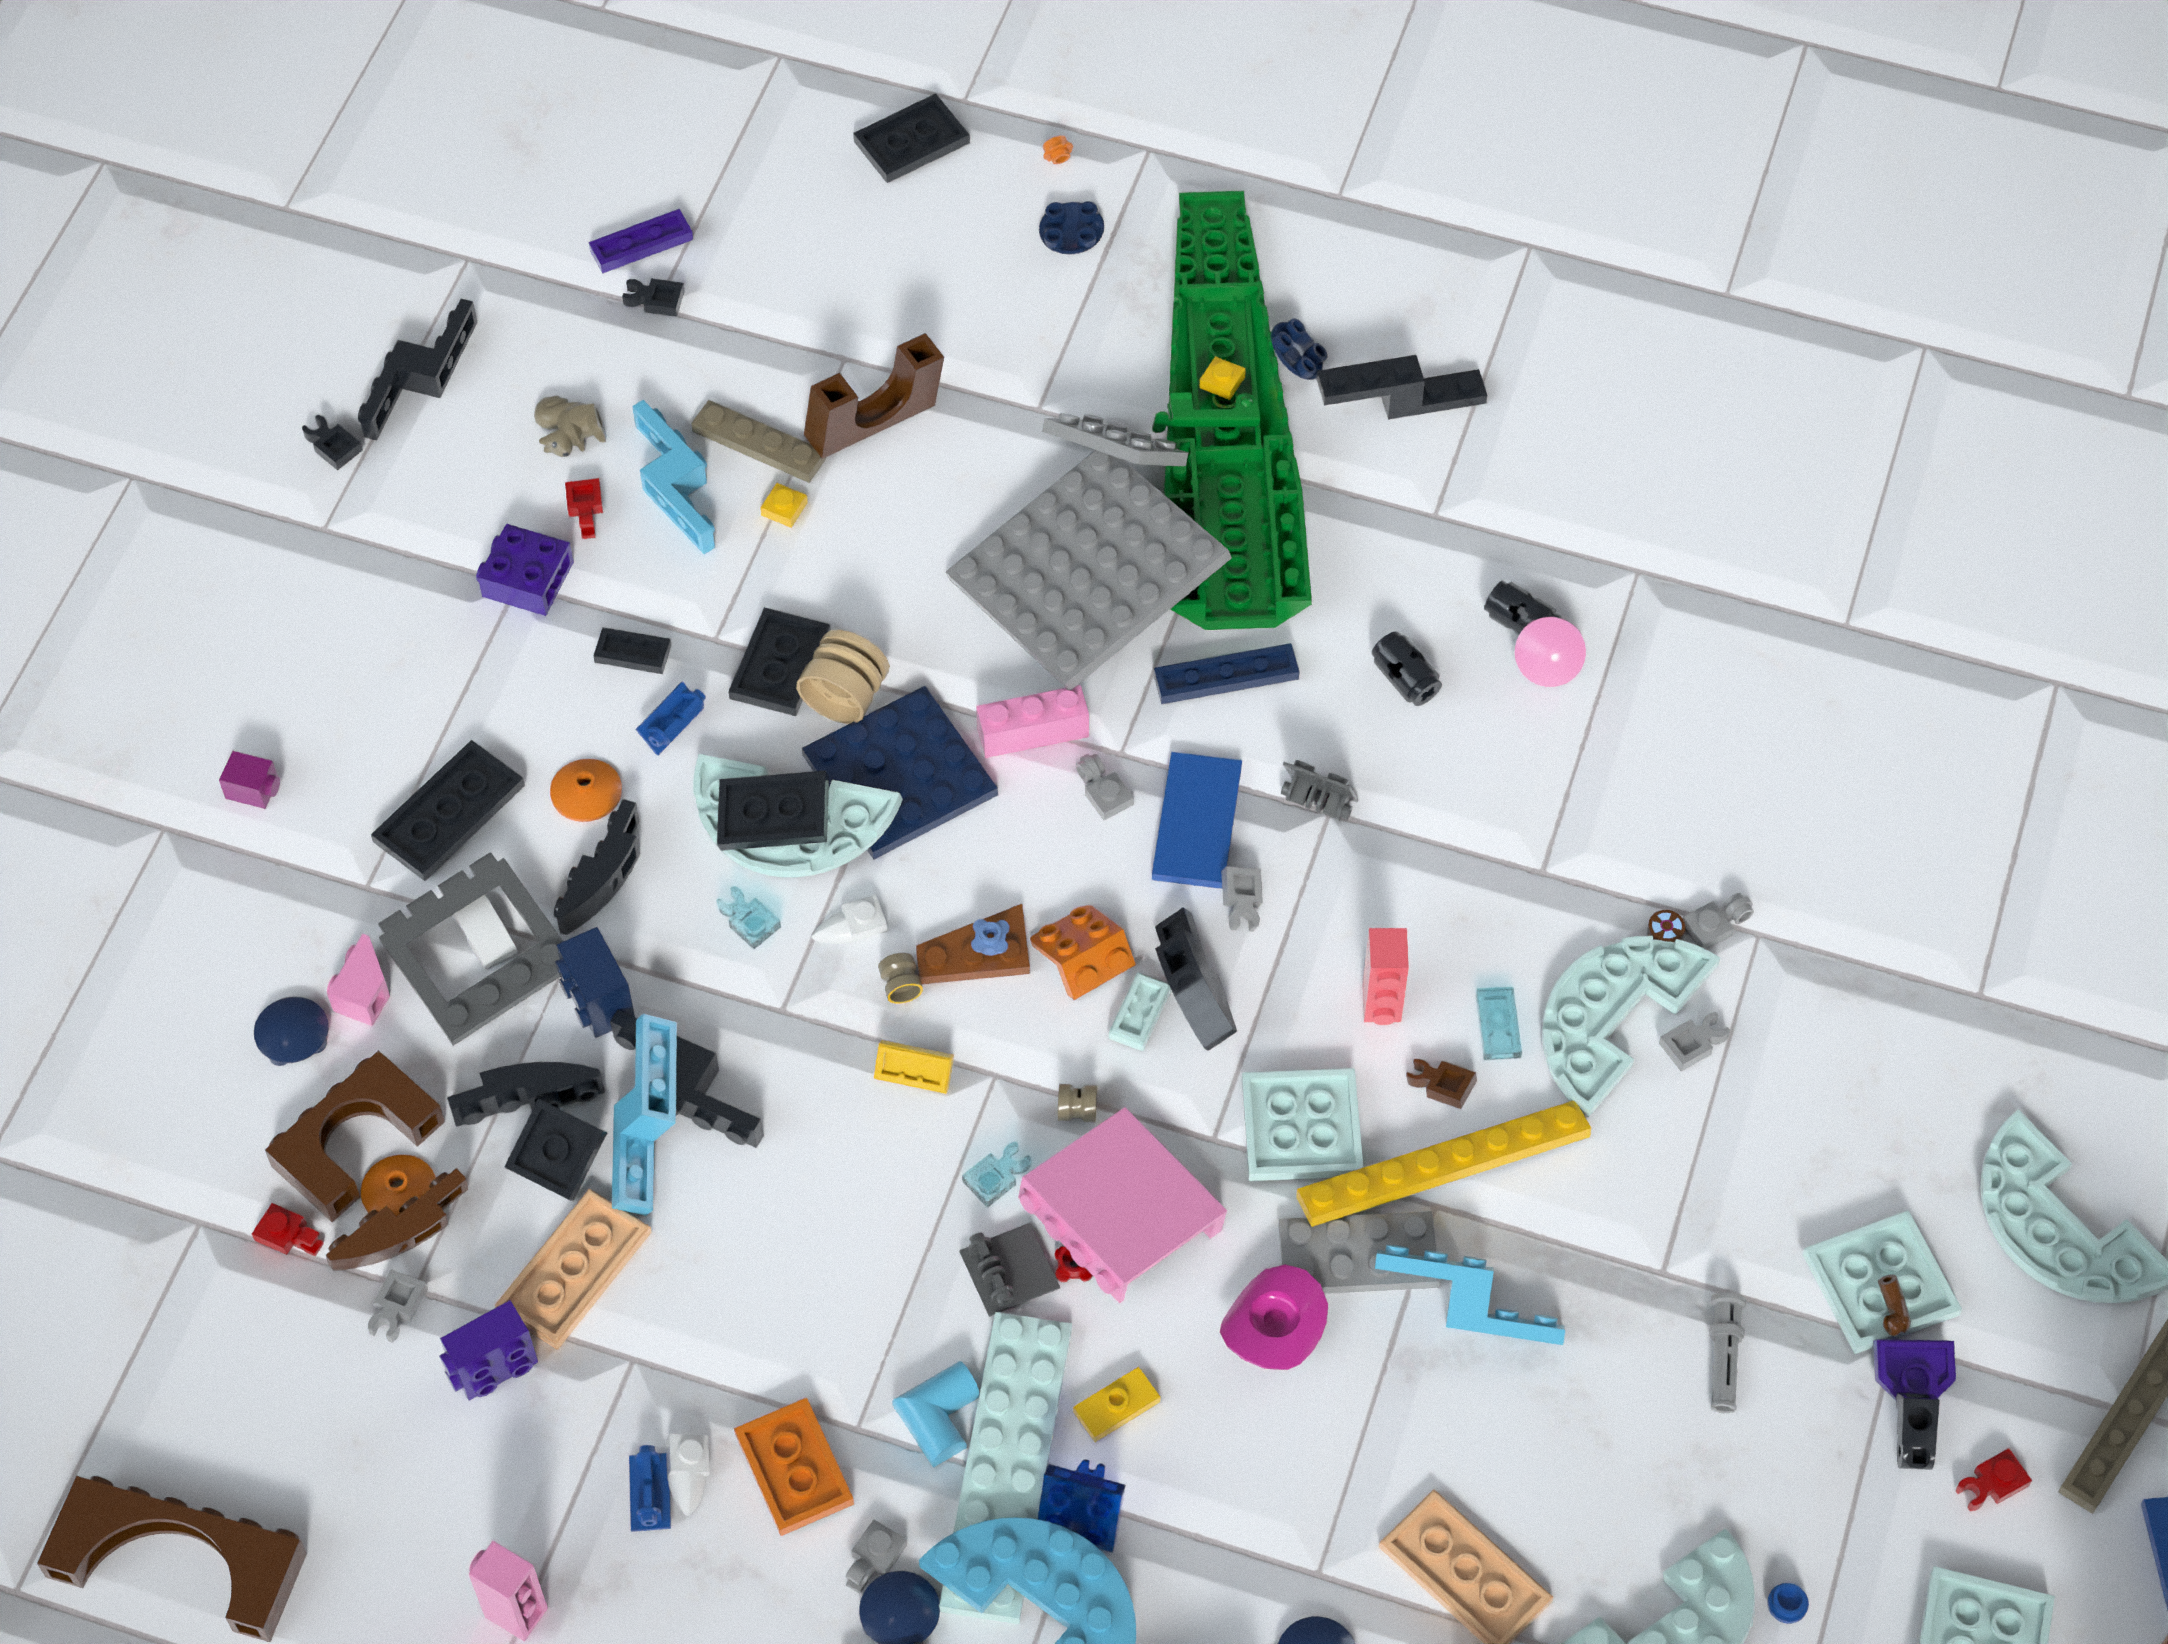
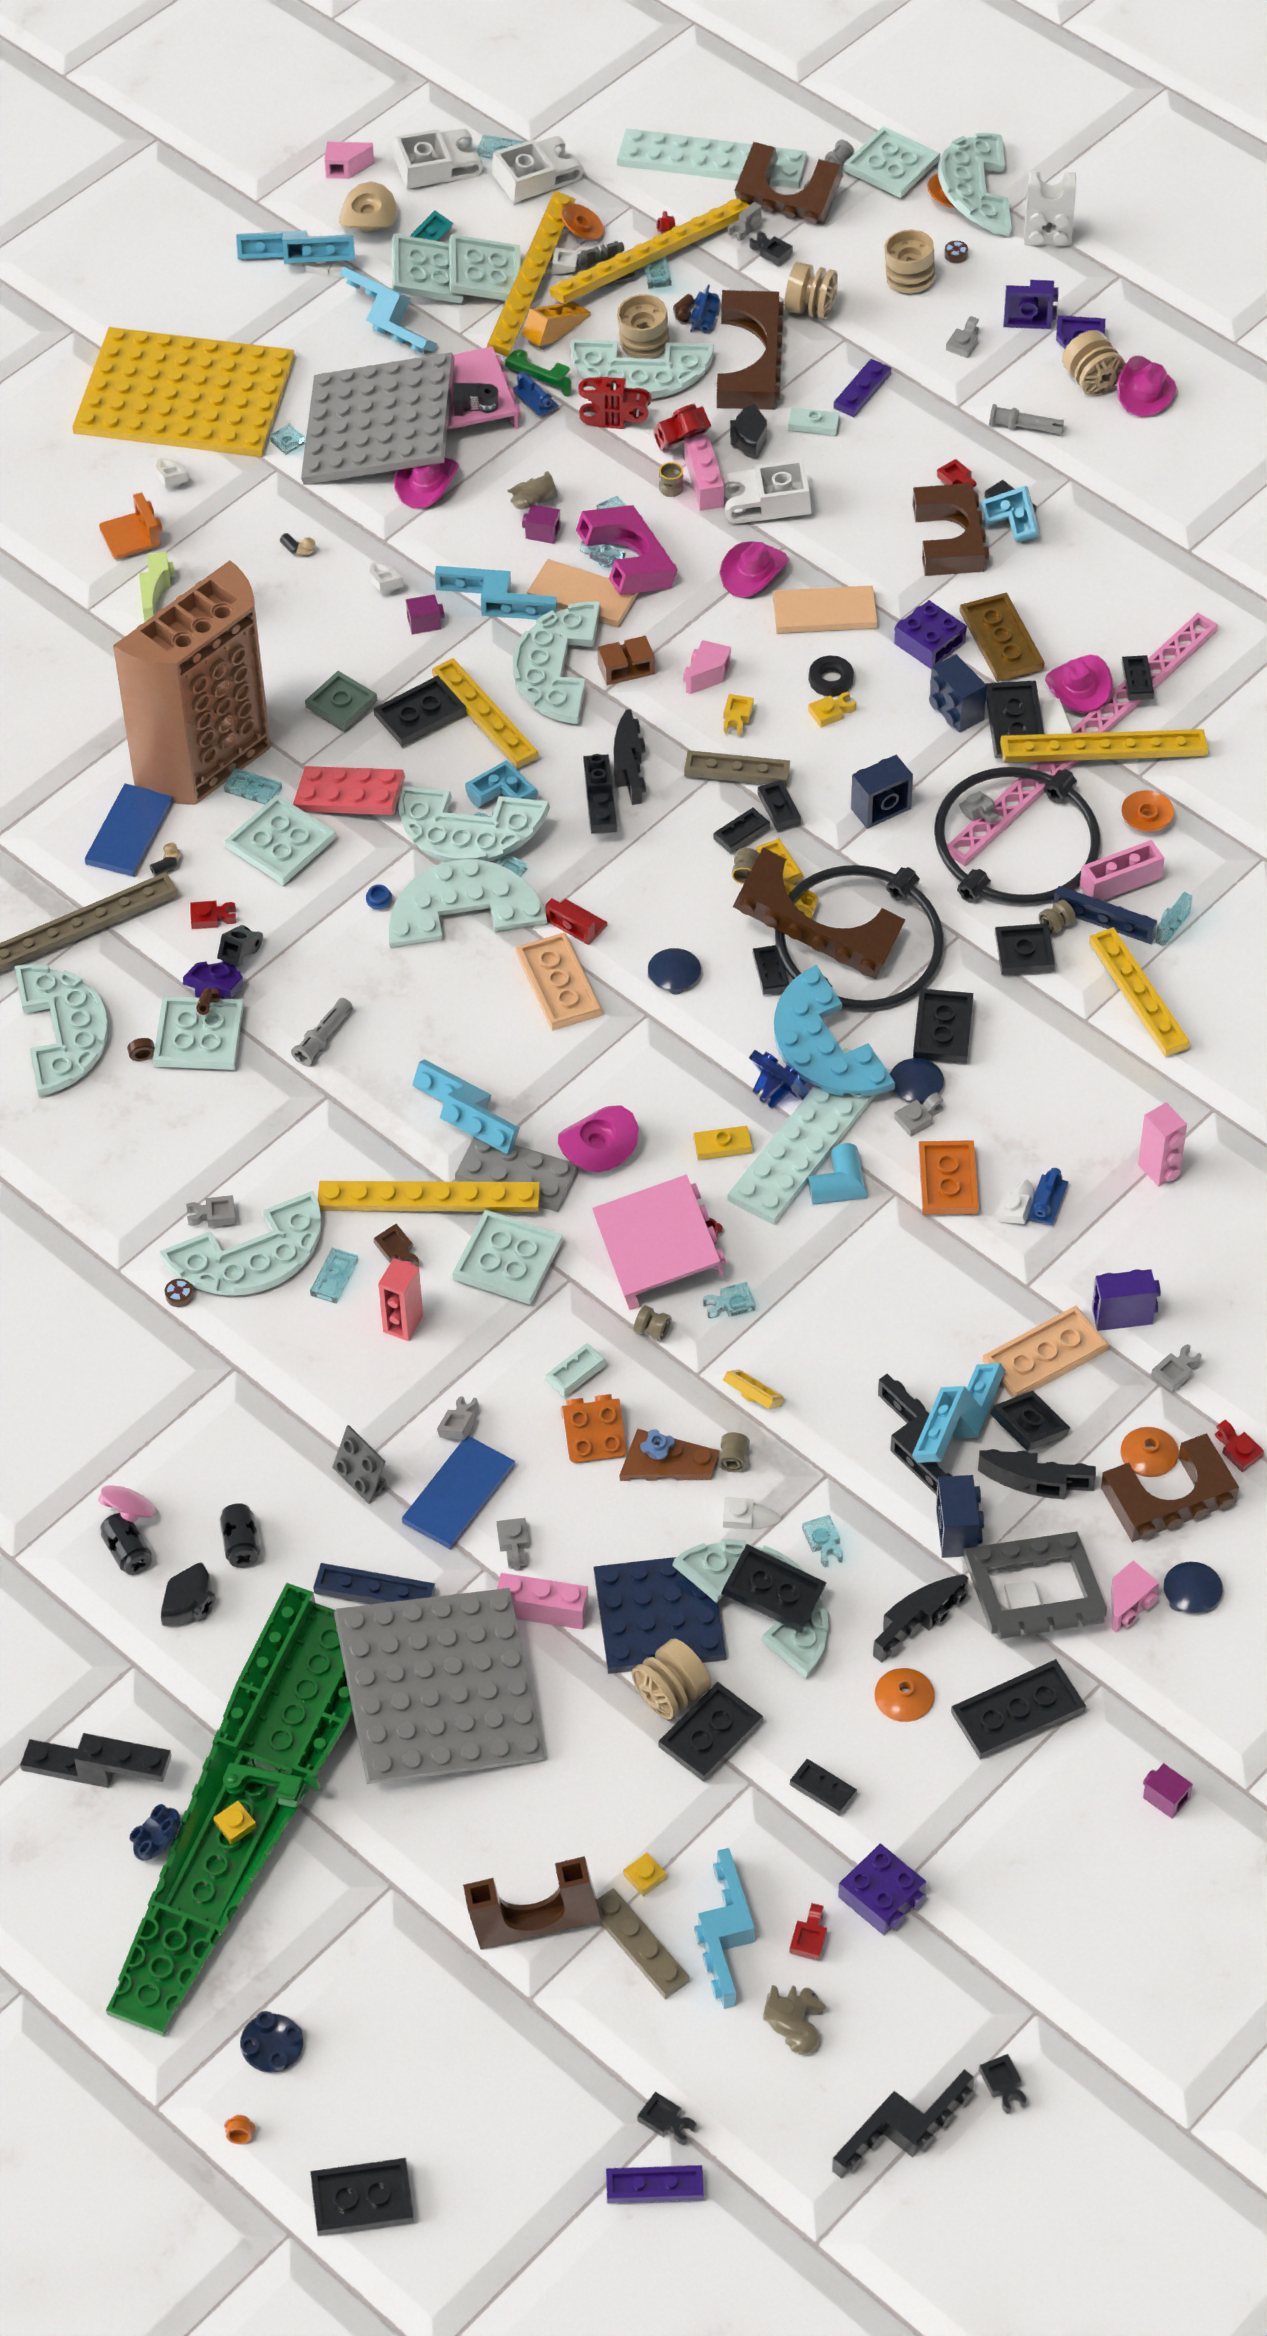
camera: 155 degrees left, 5 degrees down
reddish brown slope [326,1168,468,1271] -> none
blue hinge [635,681,706,756] -> none
dark grey hinge [959,1223,1060,1317] -> none
light grey plate [1042,413,1188,466] -> none
black slope [1155,907,1238,1051] -> none
light grey plate [1683,893,1754,949] -> none
none -> reddish brown tile [127,1038,155,1061]
none -> black arm [149,842,181,877]
none -> black piece [161,1562,216,1626]

